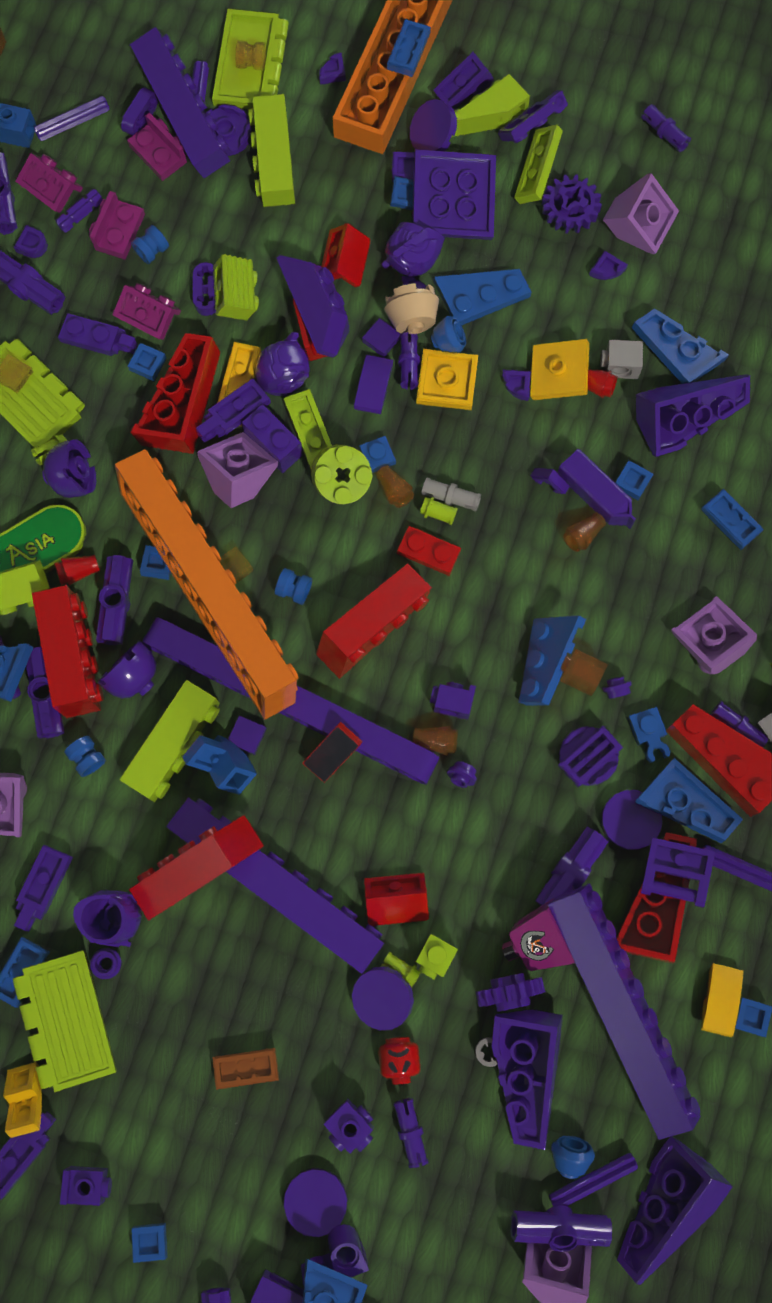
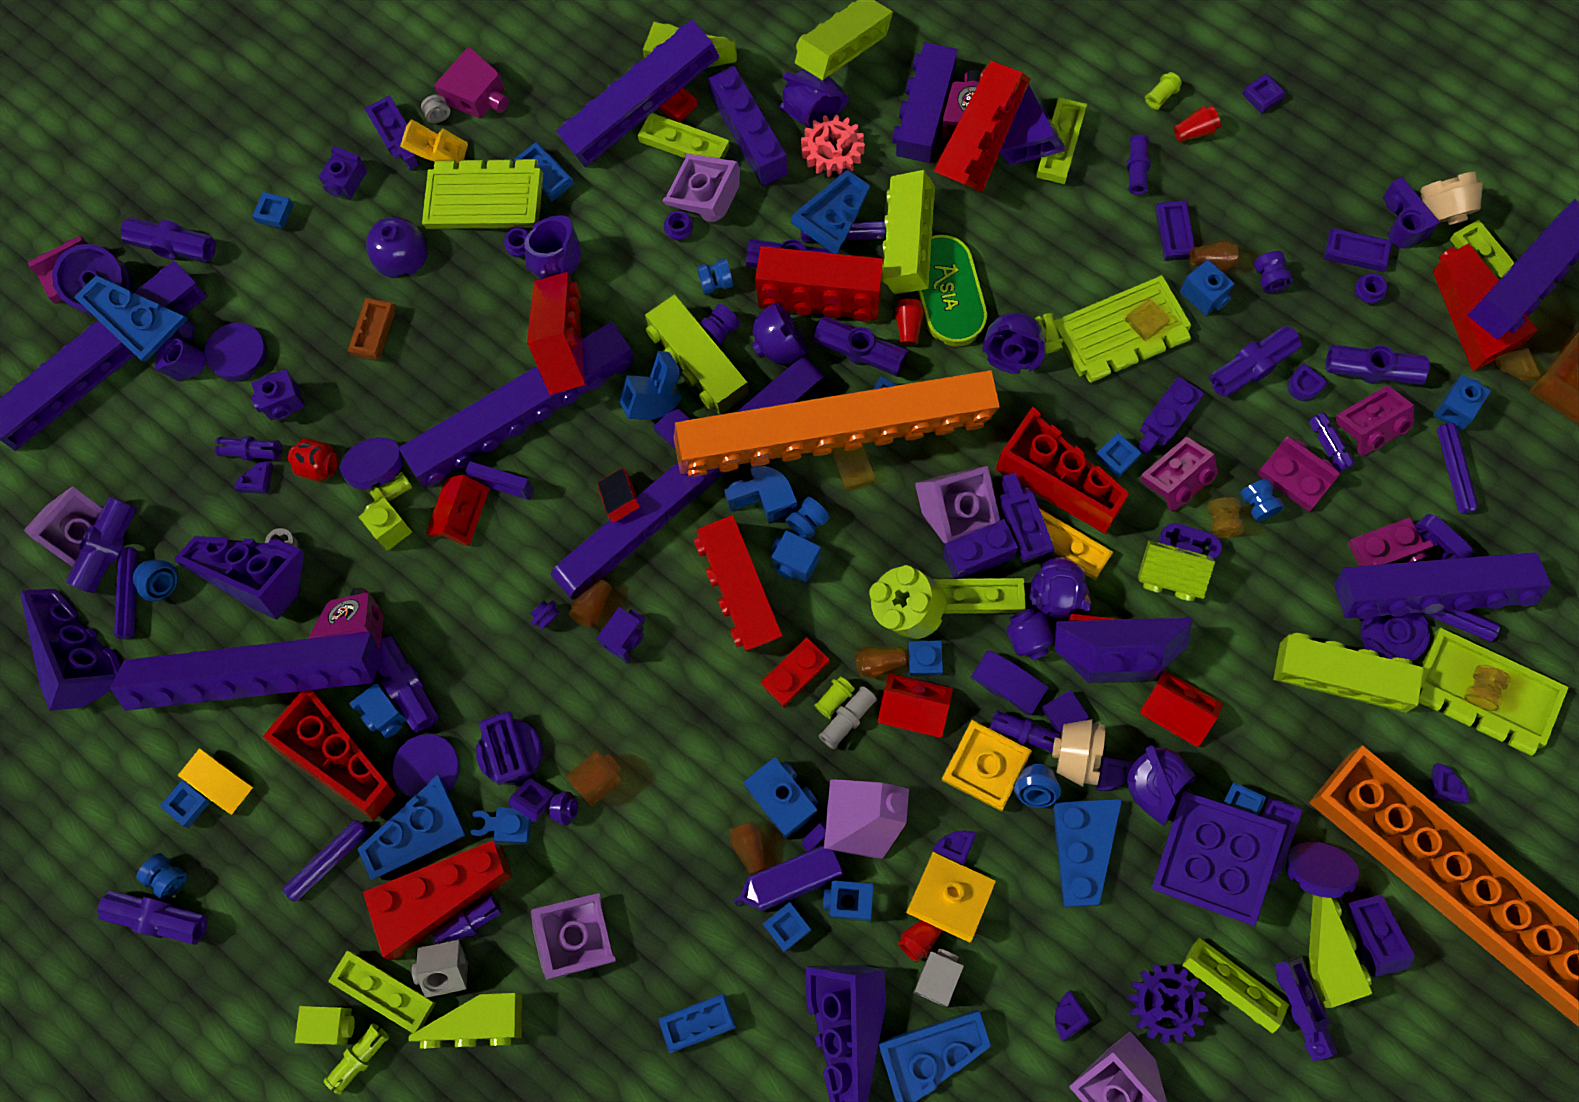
camera: 115 degrees right, 5 degrees down
dark purple hinge [14,845,73,932] -> none
blue plate [387,19,431,77] -> none
dark purple gear [476,973,545,1012] -> none
blue wing [519,616,586,706] -> none
dark purple plate [641,837,715,908] -> none
none -> dark purple tile [234,461,274,494]
none -> blue brick [349,683,406,738]
none -> dark purple cylinder [366,217,428,278]
none -> dark purple tile [466,461,534,500]
none -> dark purple tile [508,777,555,822]
none -> dark purple plate [664,211,694,240]
none -> dark purple wheel [699,303,740,347]
none -> blue brick [724,466,798,523]
none -> blue brick [743,757,819,840]
none -> blue brick [769,530,821,584]
none -> blue brick [823,881,873,922]
none -> medium lavender slope [824,779,909,859]
none -> red panel [878,673,953,738]
none -> dark purple head [1006,608,1055,660]
none -> clear yellow wheel [1207,497,1245,538]

